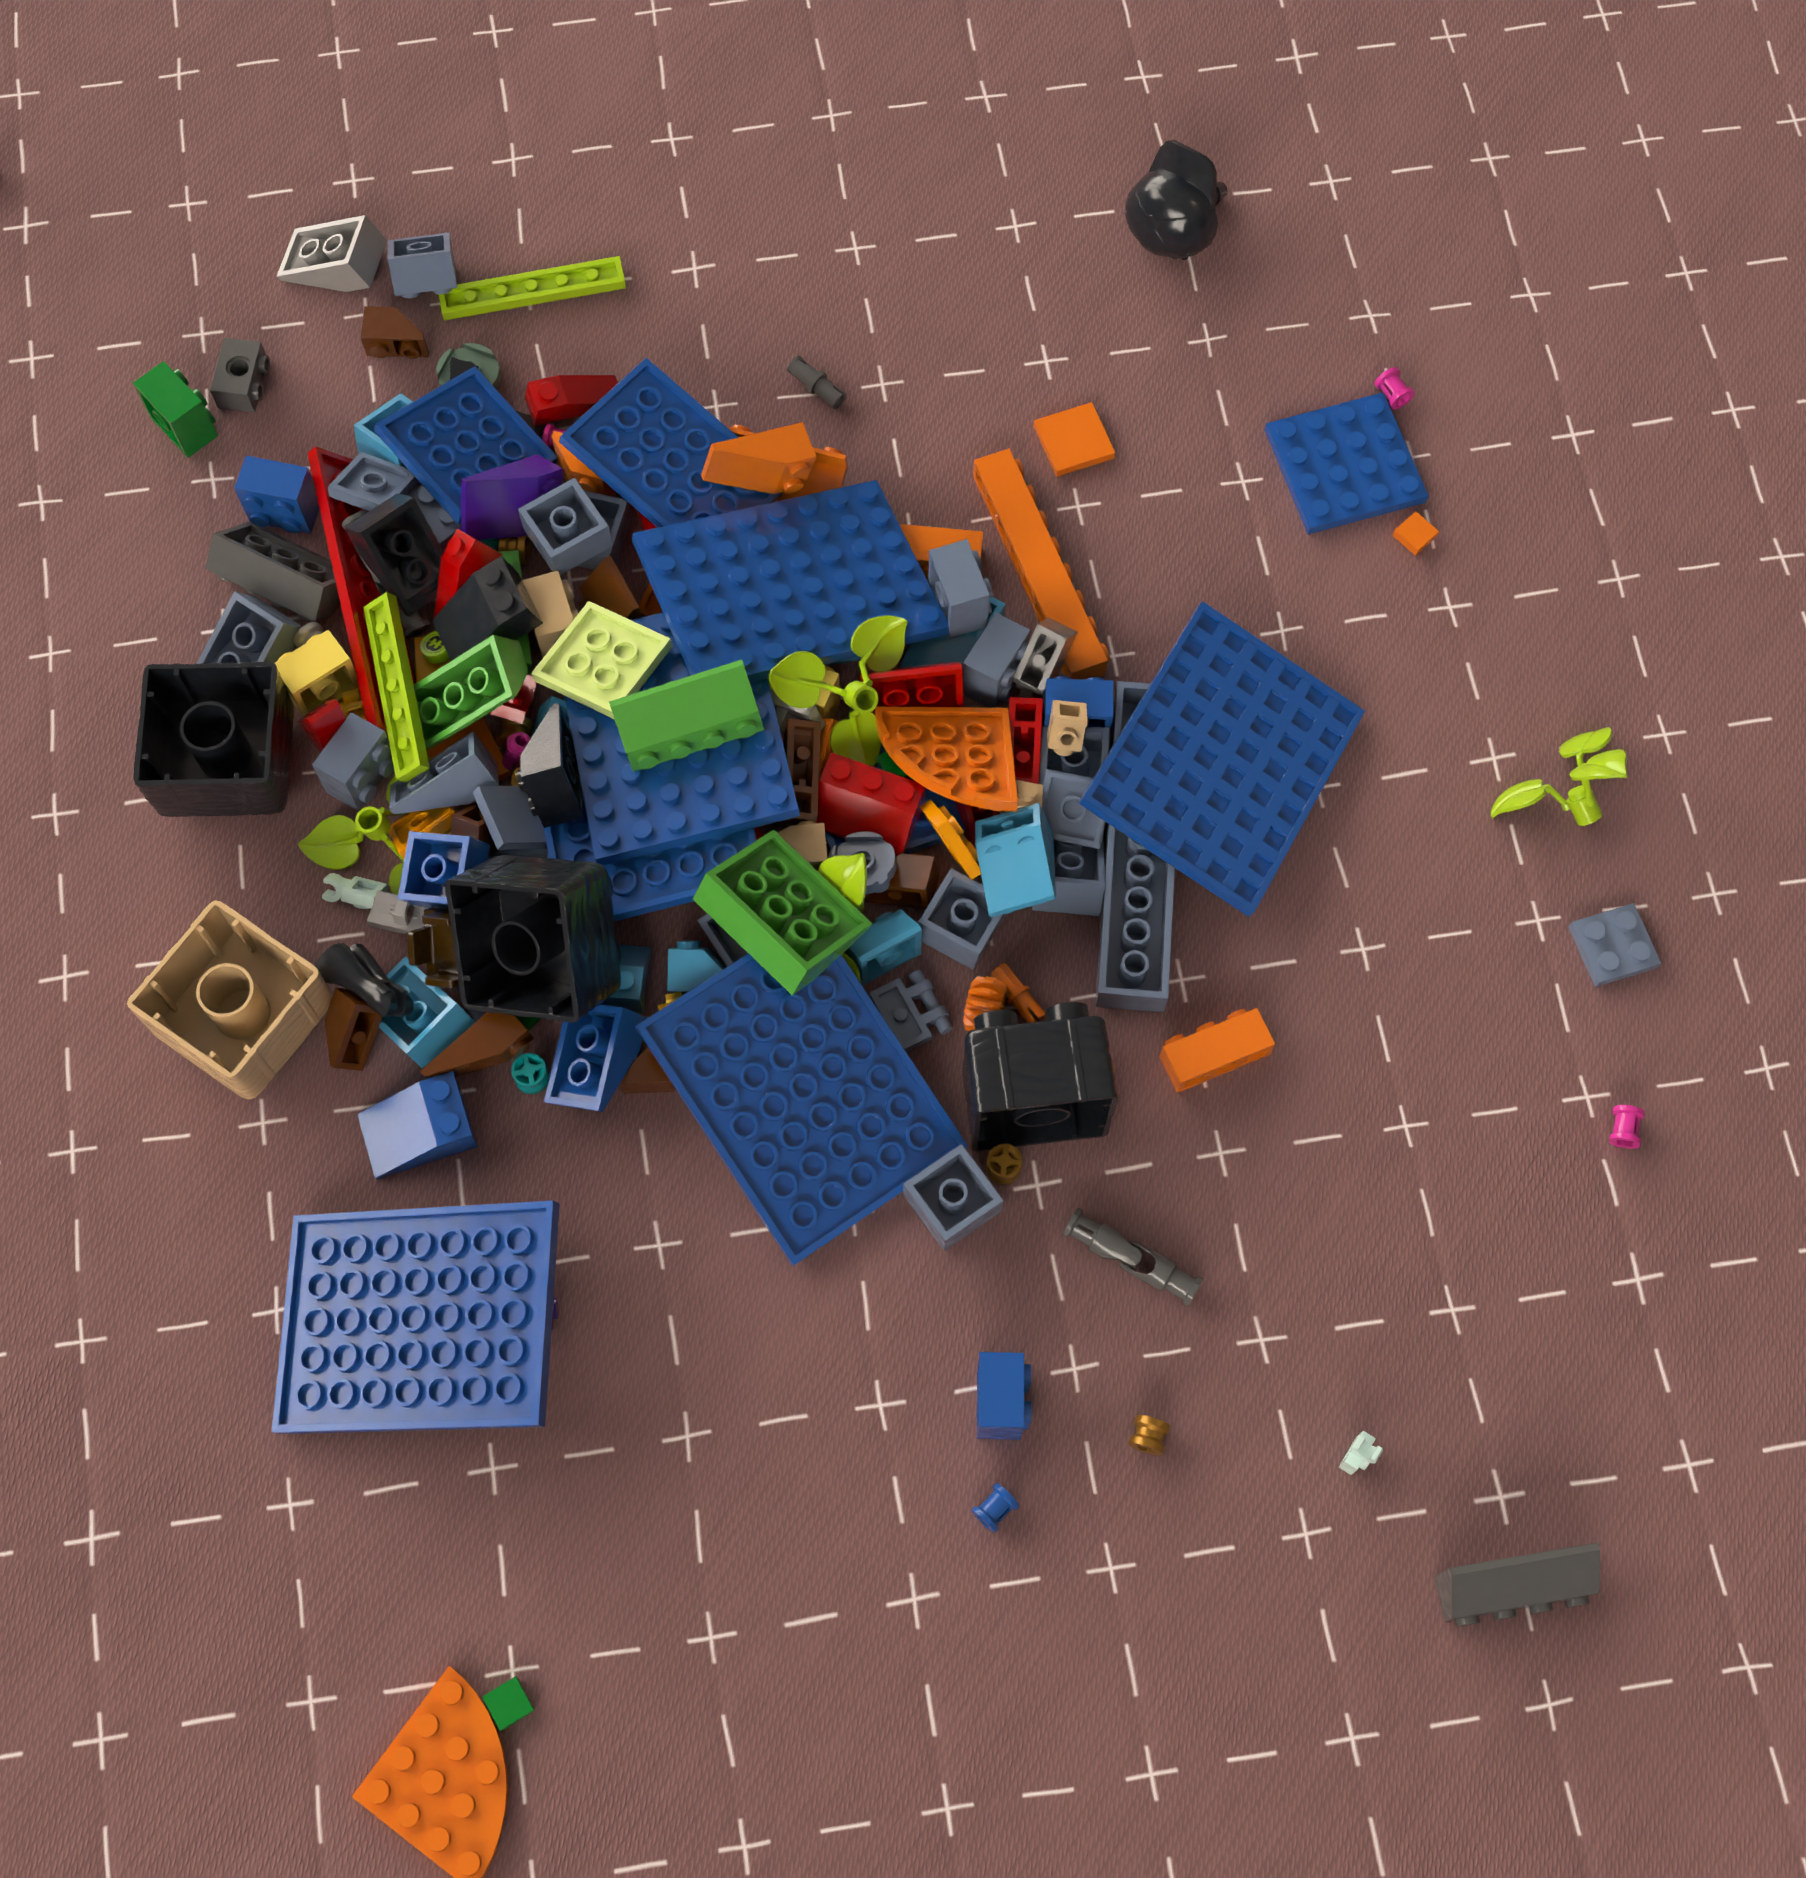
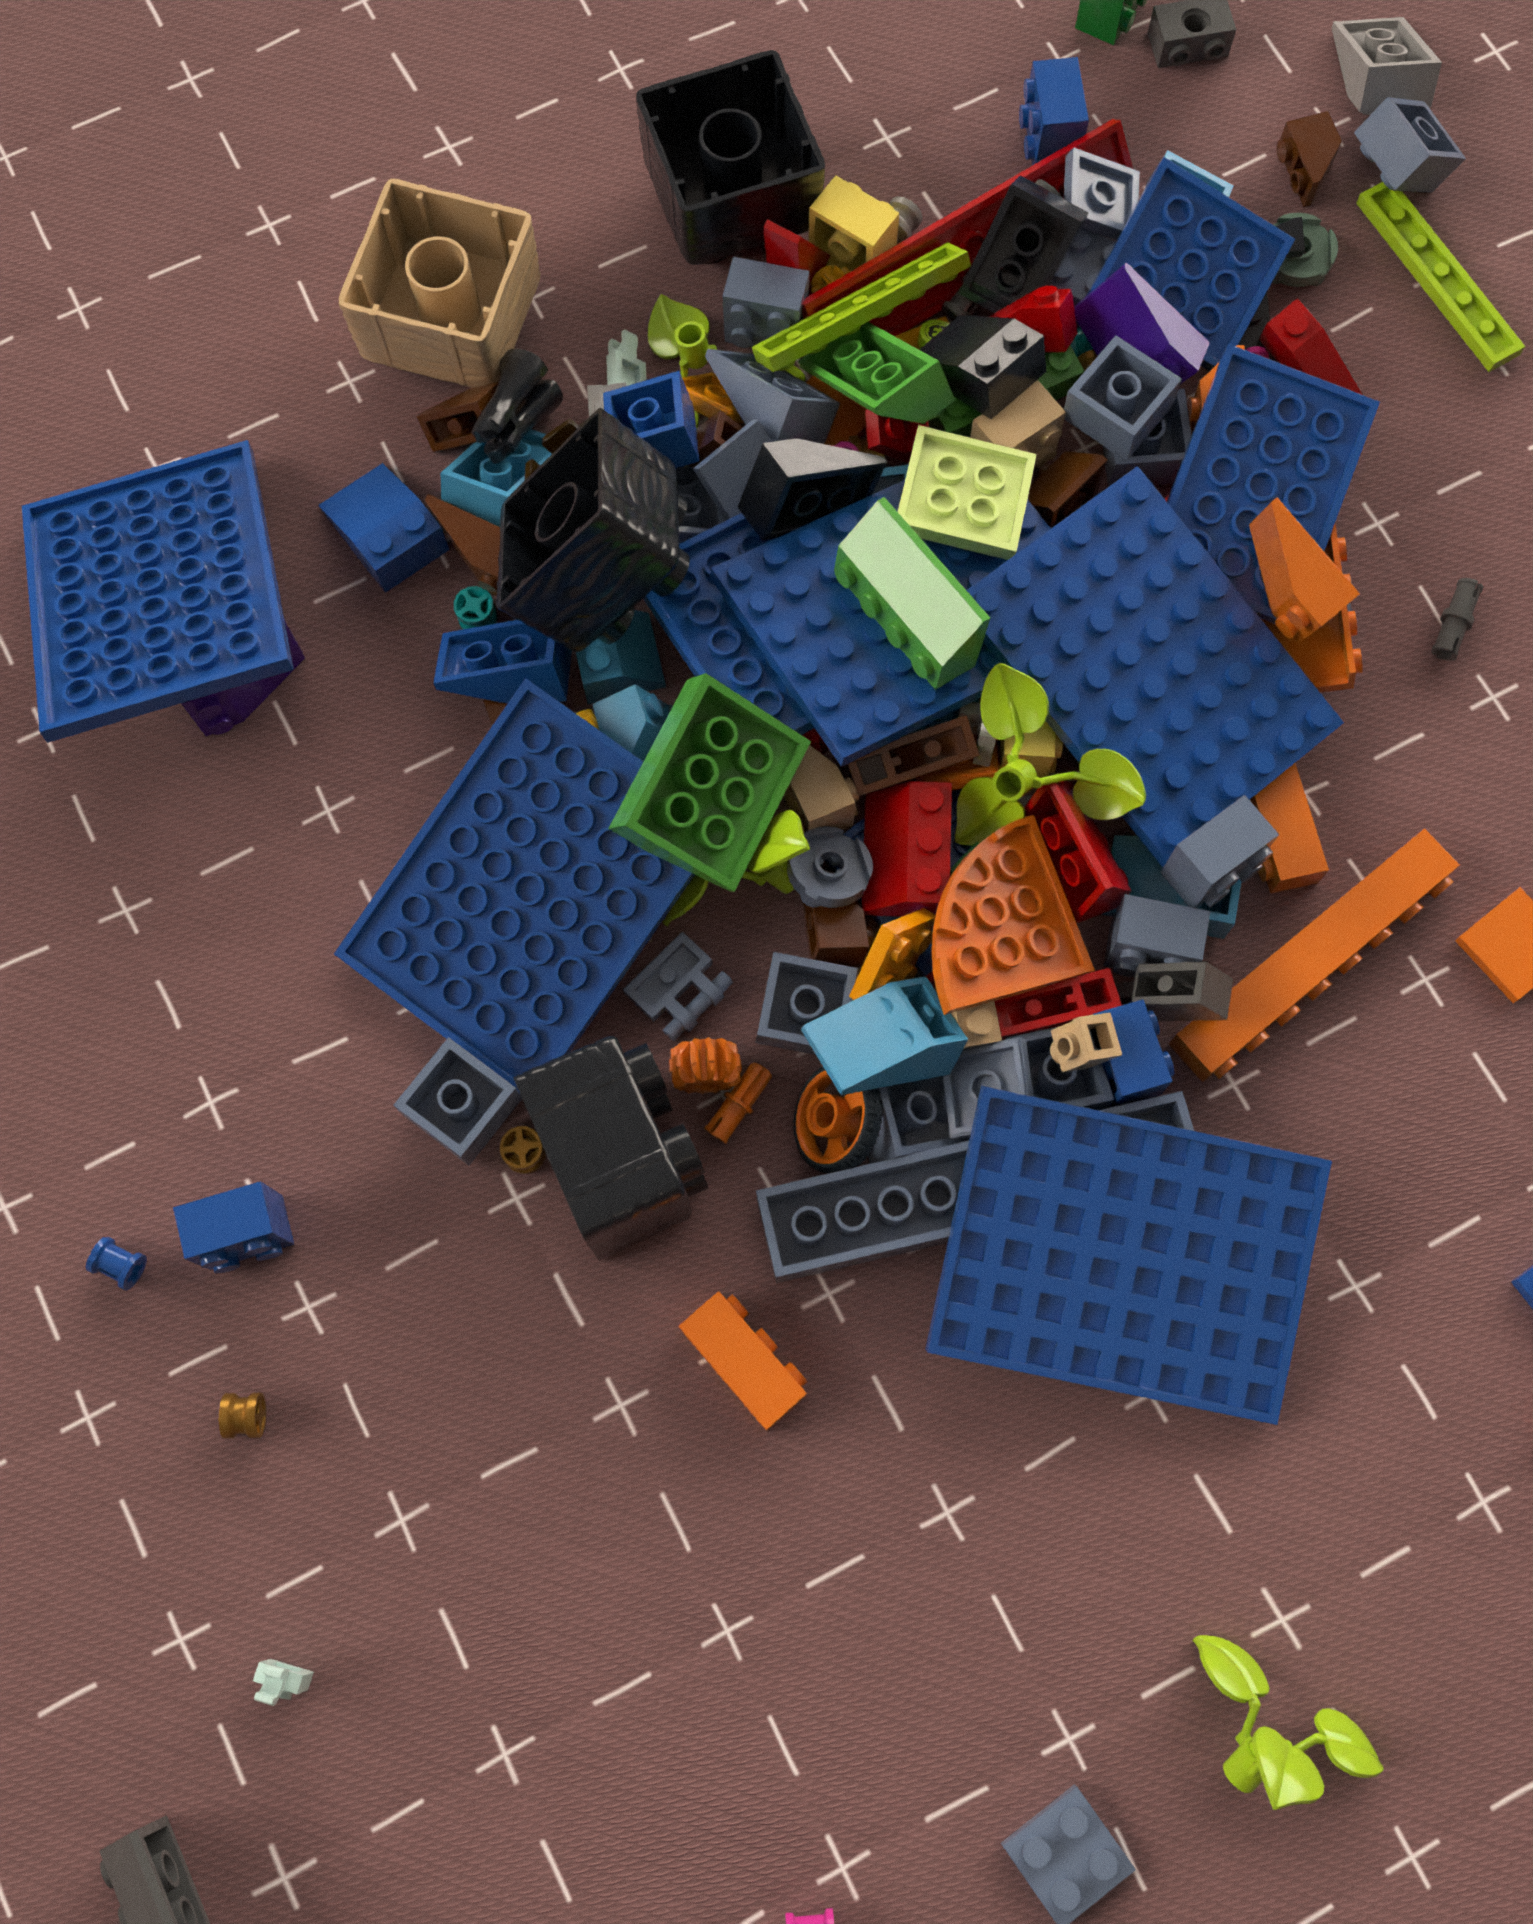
camera: 75 degrees right, 5 degrees up
sand blue slope [196,591,302,664] -> none
dark grey slope [205,521,340,622] -> none
dark azure slope [844,909,922,986] -> none
dark grey piece [1063,1208,1203,1307] -> none
none -> orange wheel [793,1067,883,1174]

